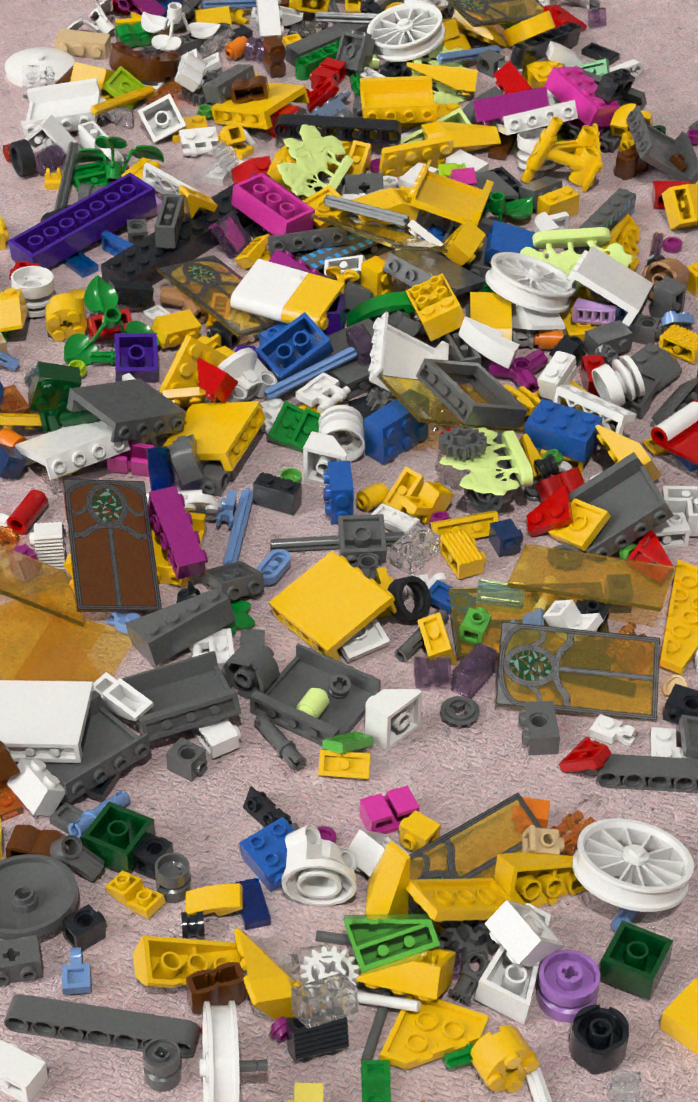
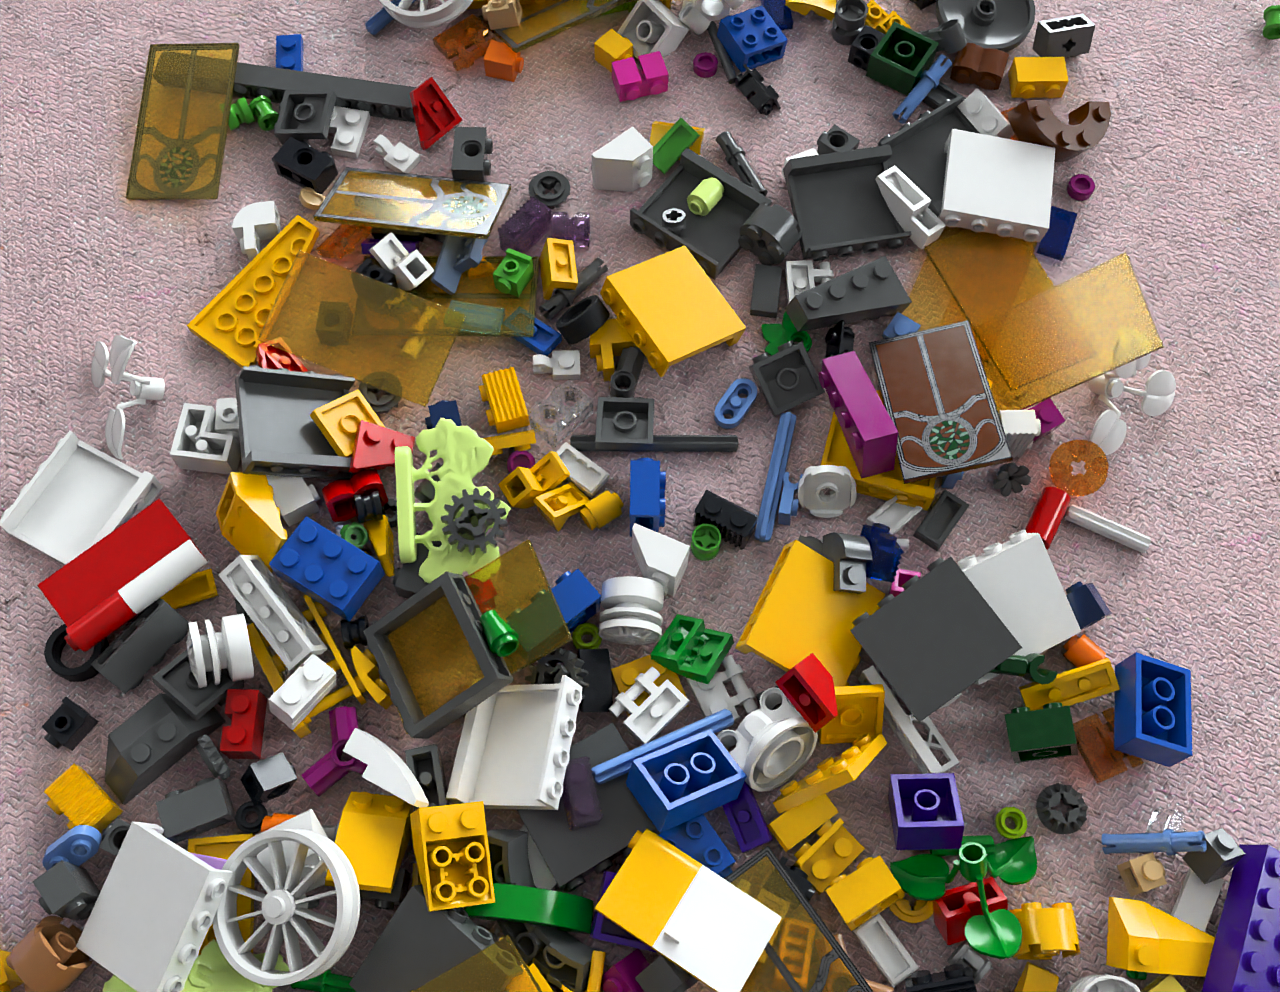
camera: 175 degrees left, 25 degrees up
none -> green cone [480,610,519,657]

